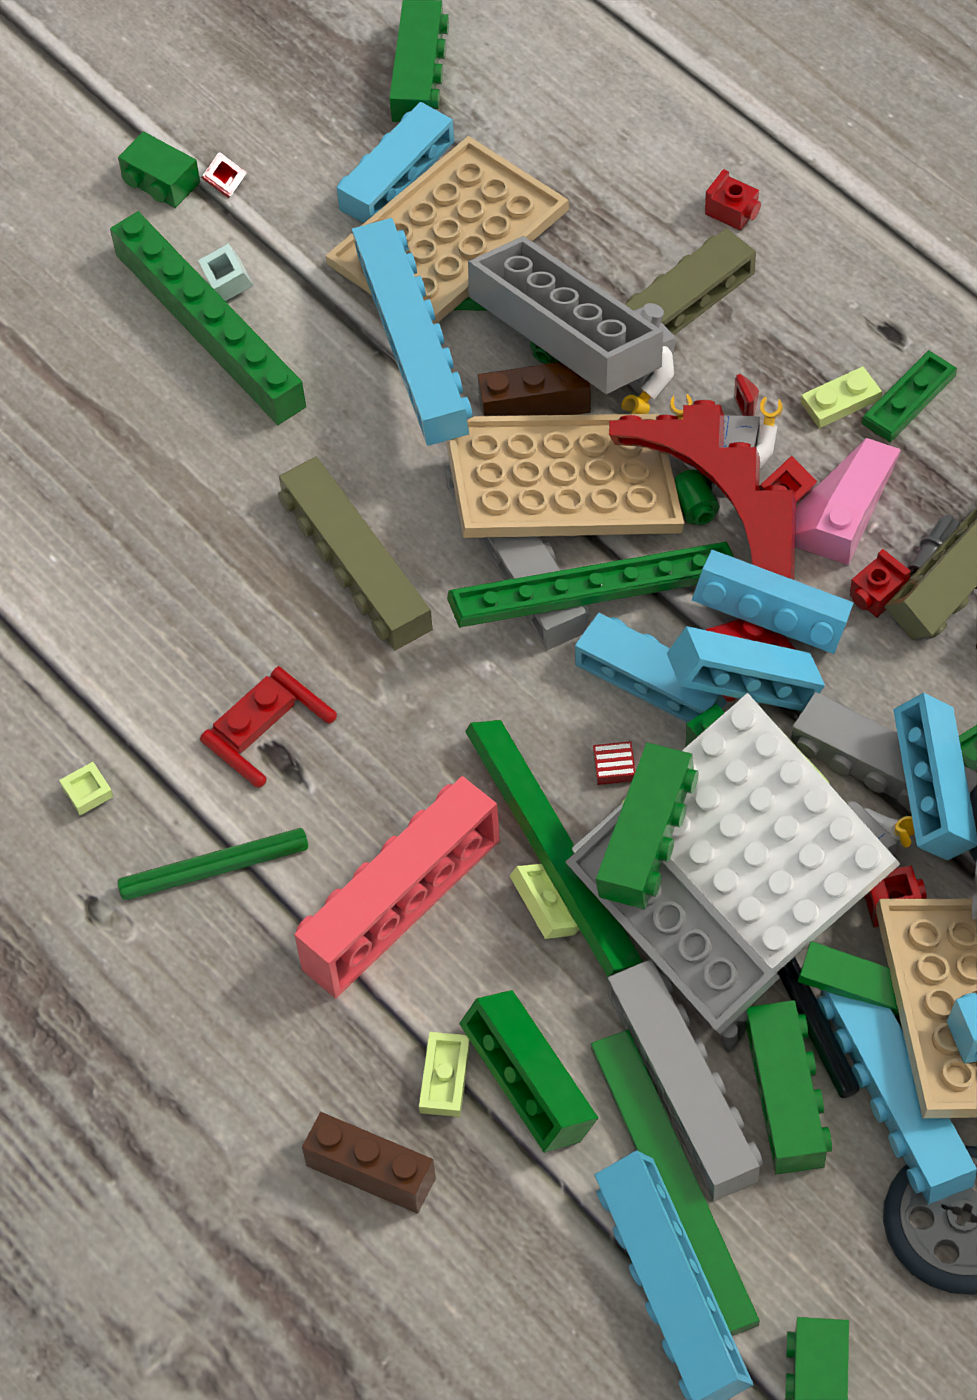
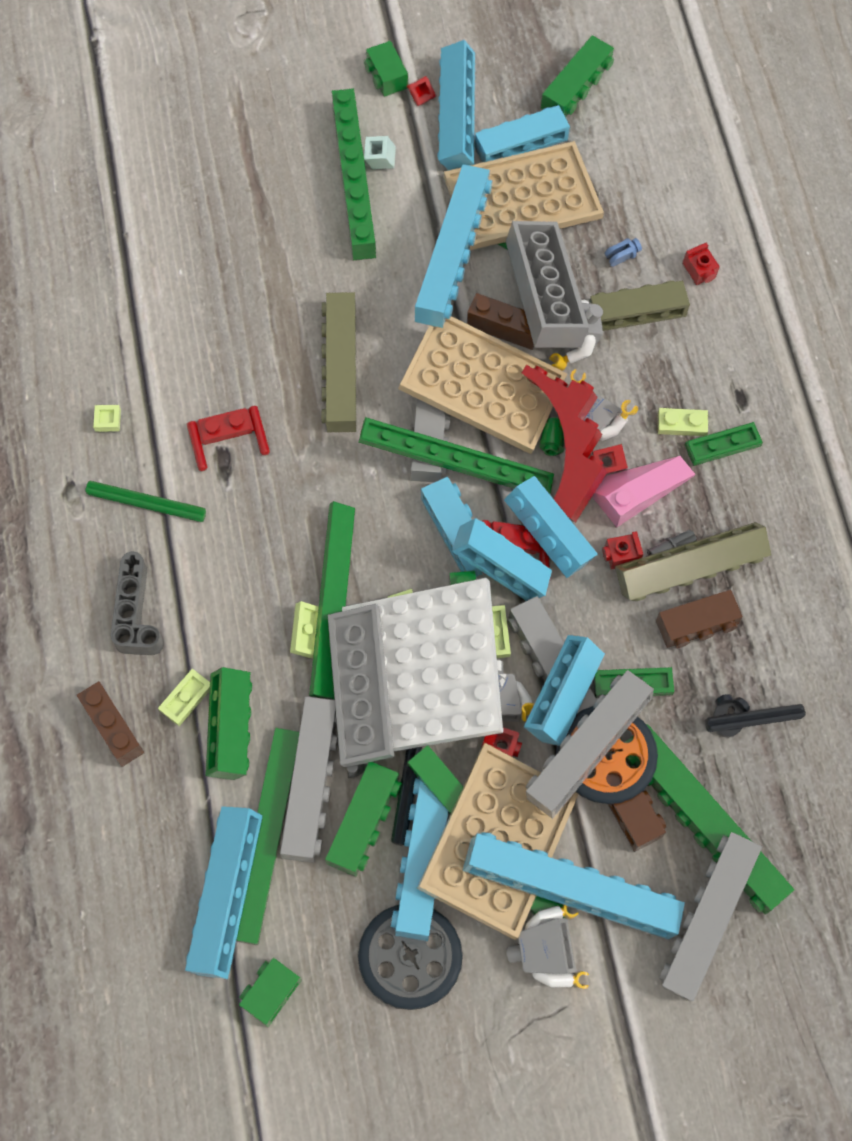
camera: 25 degrees right, 10 degrees up
coral brick [294,776,500,999] -> none
red tile [593,741,636,785] -> none
green brick [596,742,699,910] -> none
red slope [734,374,759,416] -> none
none -> dark grey beam [111,551,164,655]
none -> medium azure brick [437,40,475,171]
none -> medium blue arm [604,238,642,267]

